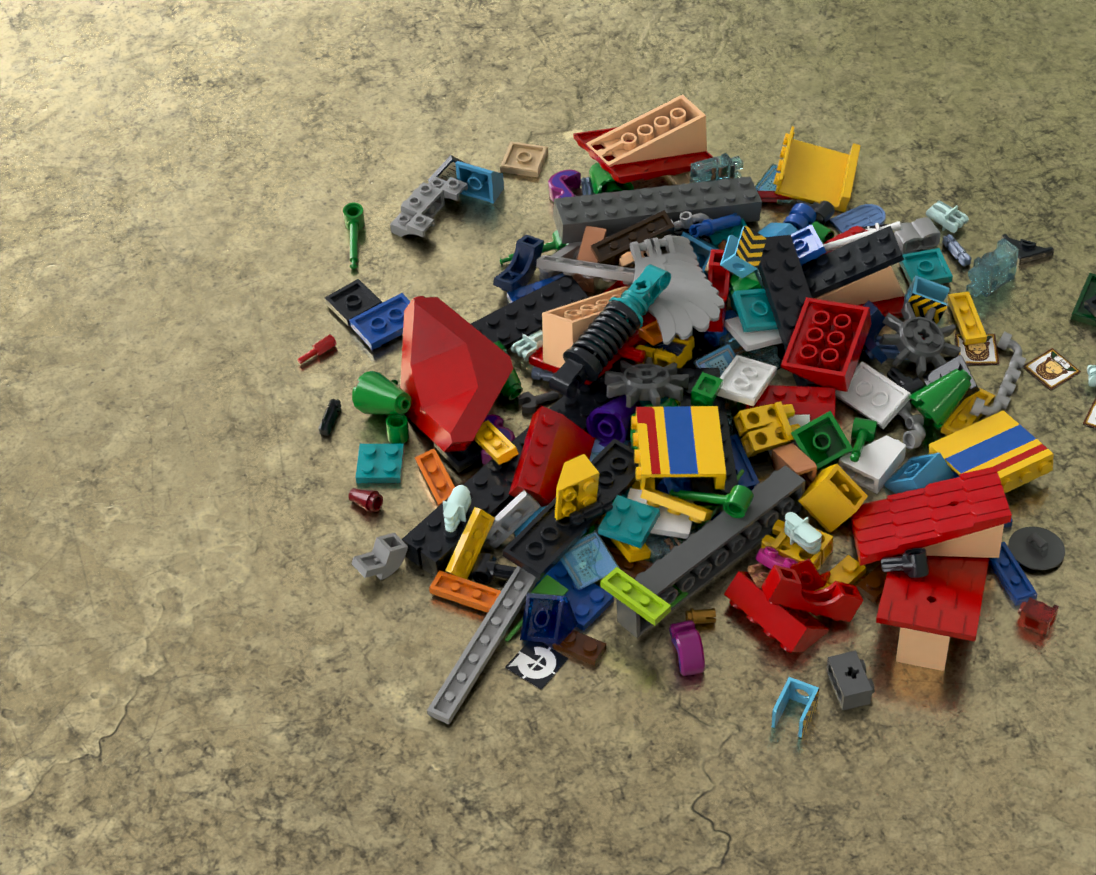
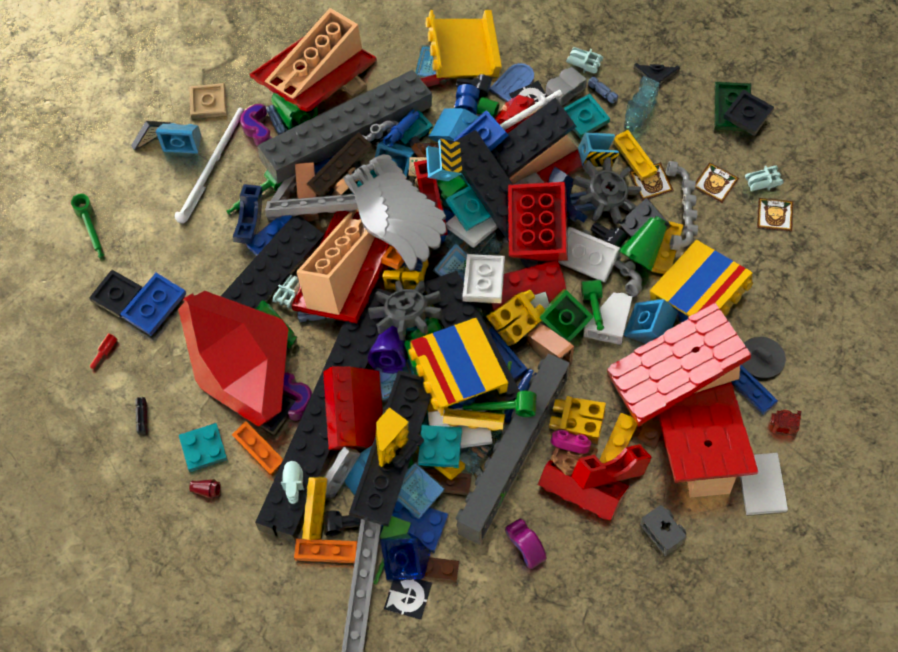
camera: 20 degrees left, 15 degrees up
green cone [352,371,411,414] -> none
light grey brick [352,533,408,580] -> none
green piece [386,380,409,444] -> none
light grey bracket [390,177,468,237] -> none
yellow plate [474,420,519,465] -> none
dark grey bar [518,391,559,413] -> none
black piece [549,264,671,398] -> none
lime plate [600,567,671,626] -> none
red axle [618,345,646,363] -> none
pearl gold pin [685,608,716,624] -> none
clear light blue hips [690,153,743,183] -> none
green bracket [690,372,723,406] -> none
medium azure piece [771,677,819,738] -> none
light aqua arm [784,512,822,555] -> none
red bracket [790,559,831,591] -> none
yellow slope [798,464,868,533] -> none
black axle [881,548,929,578] -> none
none -> white bar [175,108,245,223]
none -> white tile [740,453,788,515]

